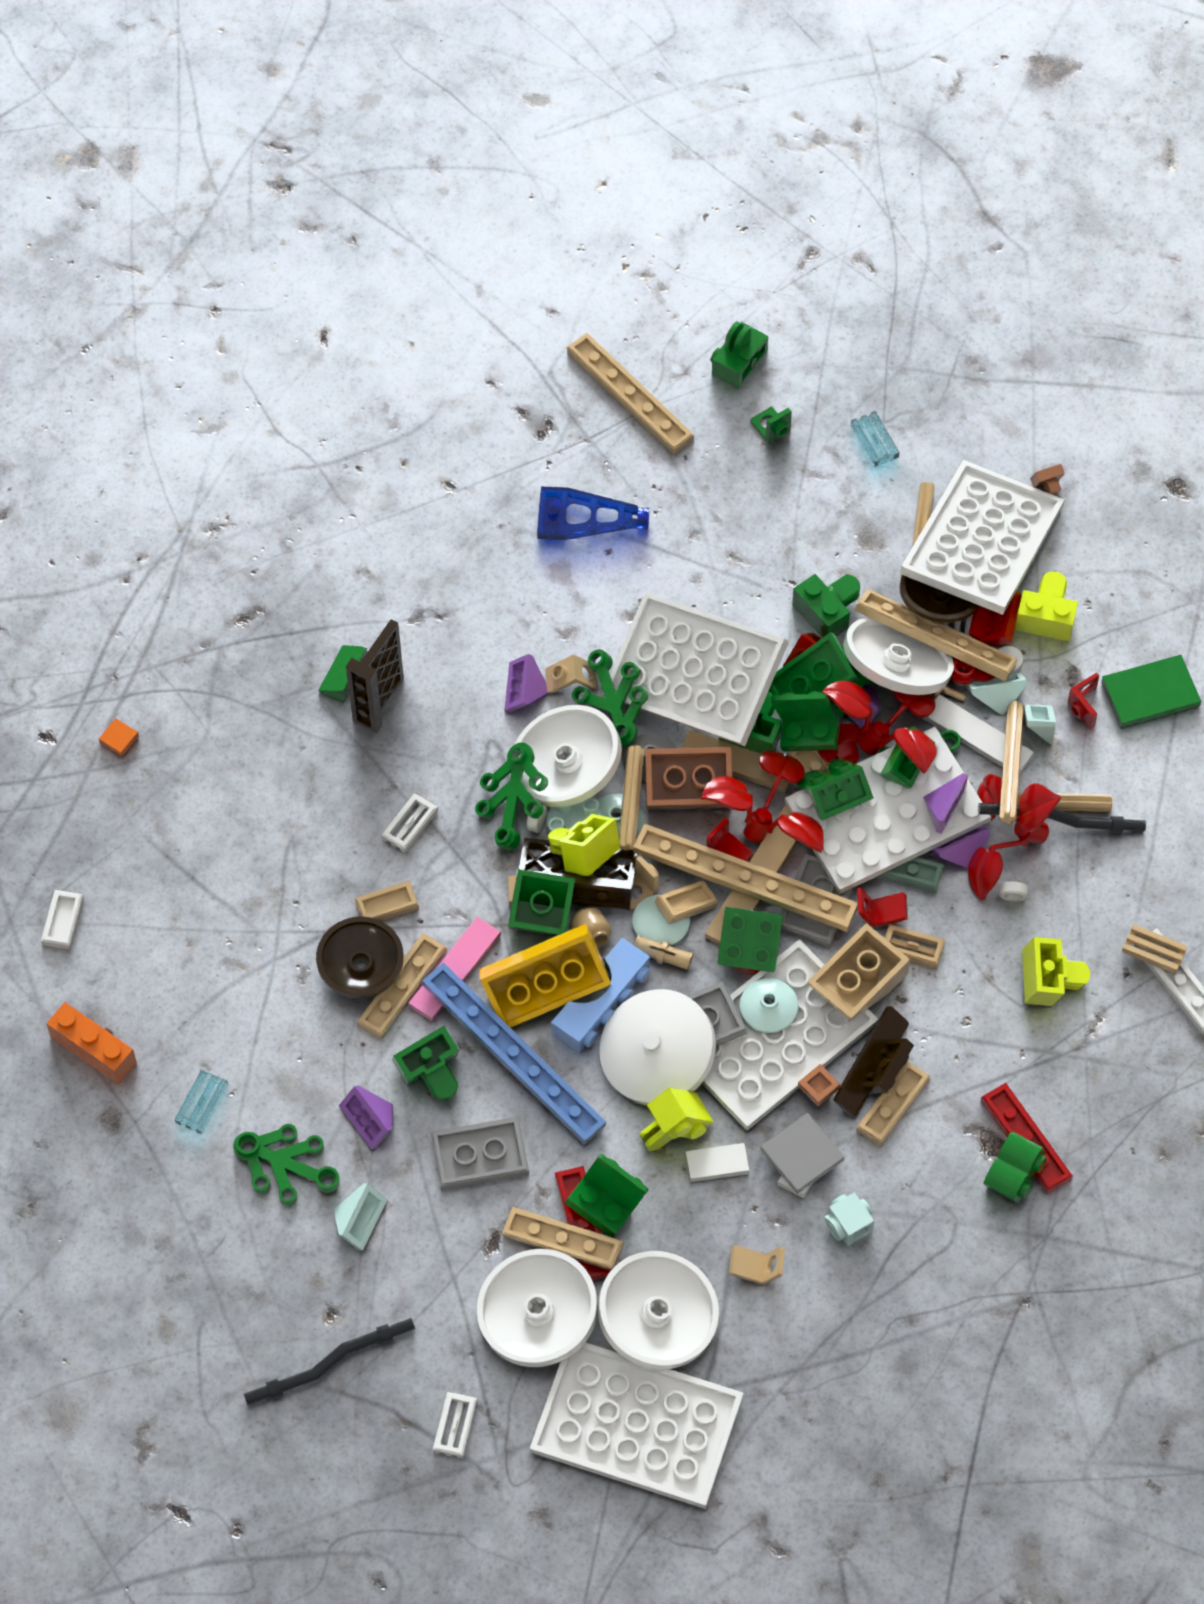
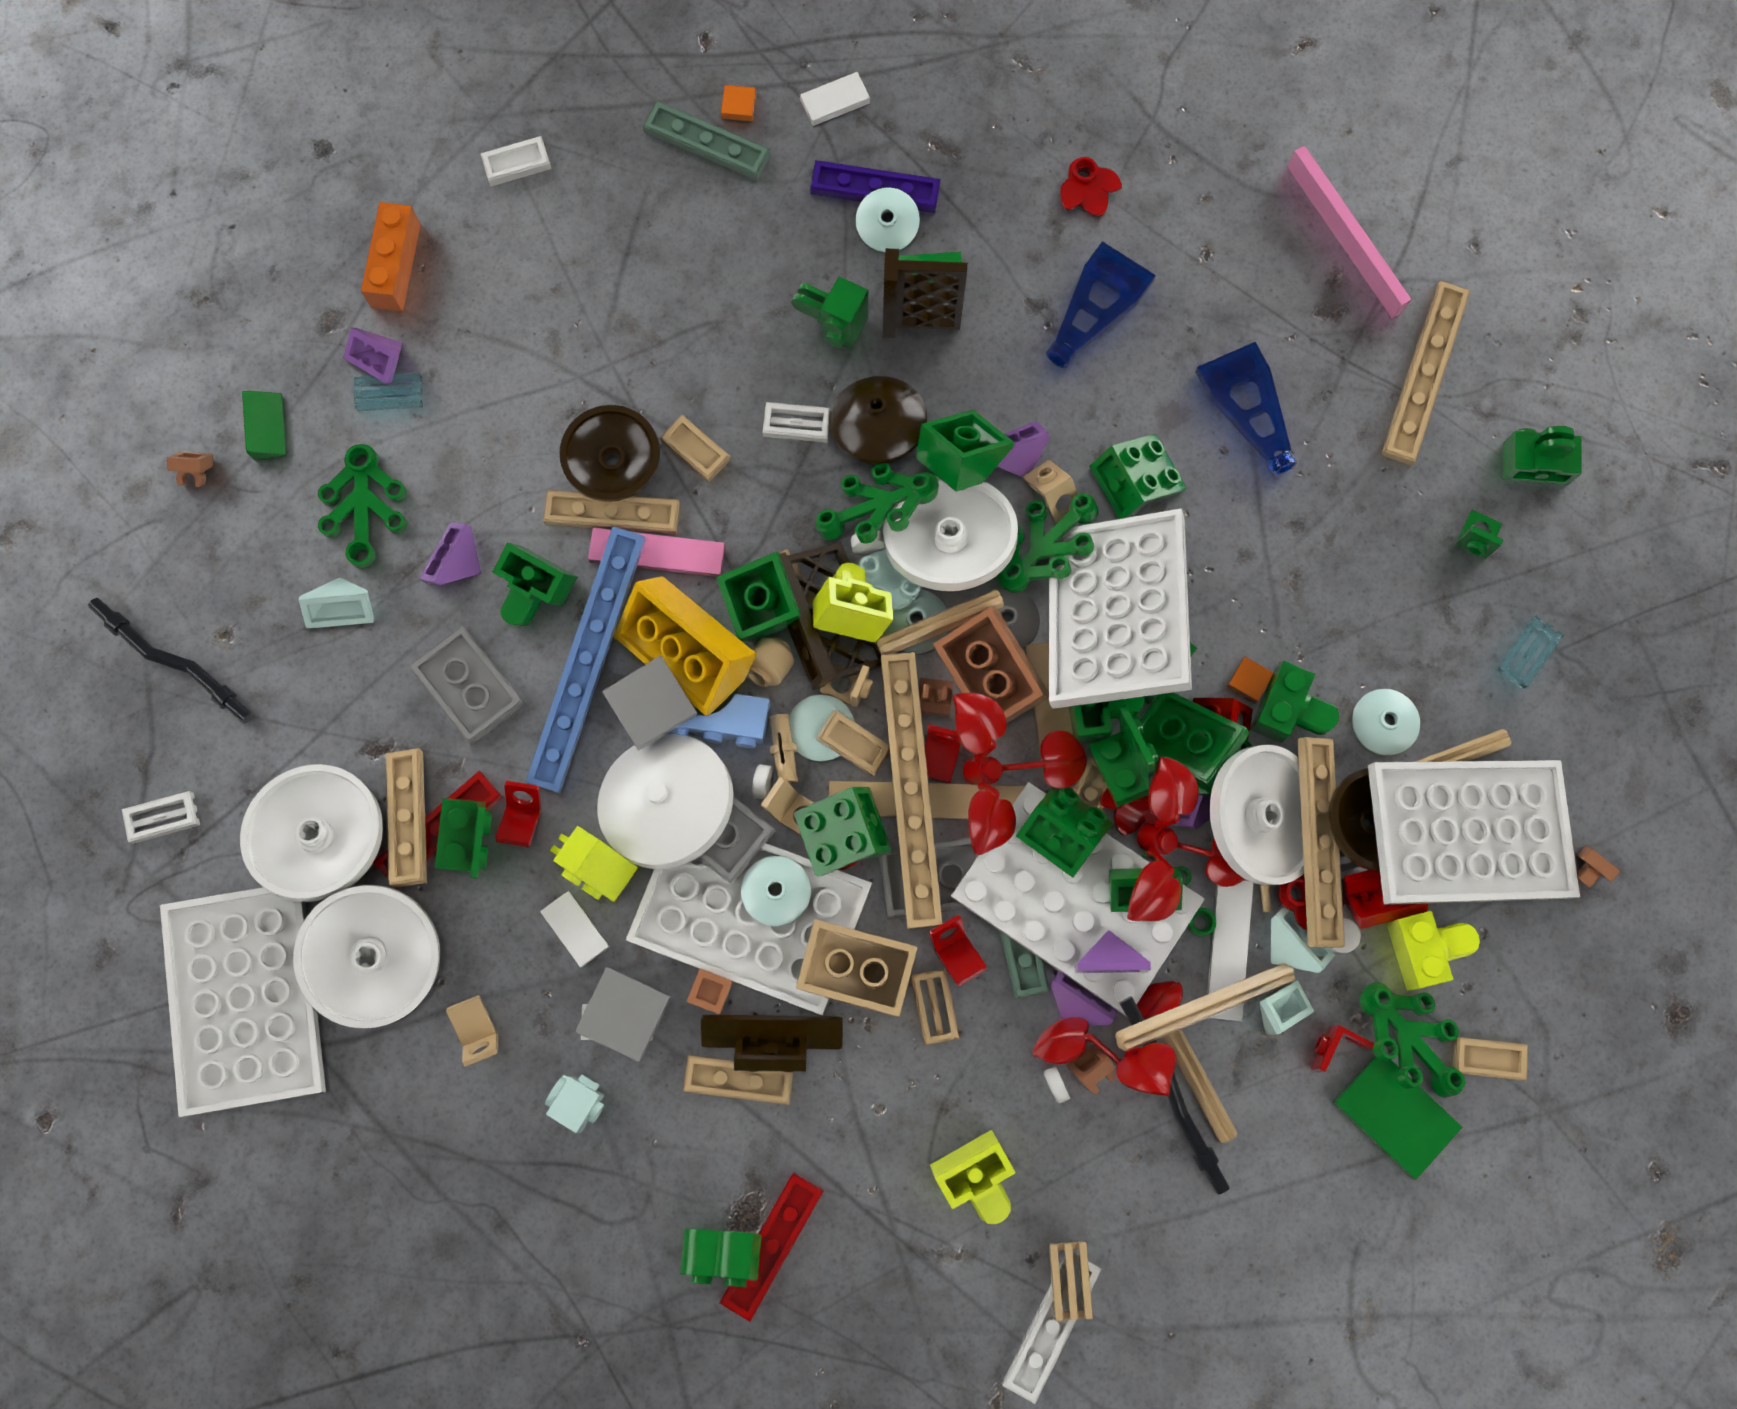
camera: 60 degrees right, 15 degrees up
none -> nougat tile [167,451,214,487]
none -> green slope [242,390,287,460]
none -> medium lavender slope [343,327,402,384]
none -> red bracket [495,780,542,848]
none -> light grey tile [602,655,698,751]
none -> sand green tile [643,101,771,181]
none -> white tile [752,764,774,800]
none -> tan bracket [761,777,814,836]
none -> green brick [791,276,869,350]
none -> white tile [800,72,870,126]
none -> dark purple tile [810,160,941,213]
none -> dark brown dish [829,376,928,464]
none -> light aqua dish [856,188,920,253]
none -> green slope [916,409,1014,492]
none -> nougat tile [919,678,953,717]
none -> clear blue plate [1046,241,1156,368]
none -> red plate [1060,157,1122,217]
none -> nougat tile [1066,1044,1115,1094]
none -> green bracket [1089,434,1187,519]
none -> orange tile [1226,656,1274,704]
none -> bright pink tile [1287,146,1411,319]
none -> light aqua dish [1352,689,1420,756]
none -> green plant [1360,982,1465,1098]
none -> tan tile [1452,1037,1528,1081]

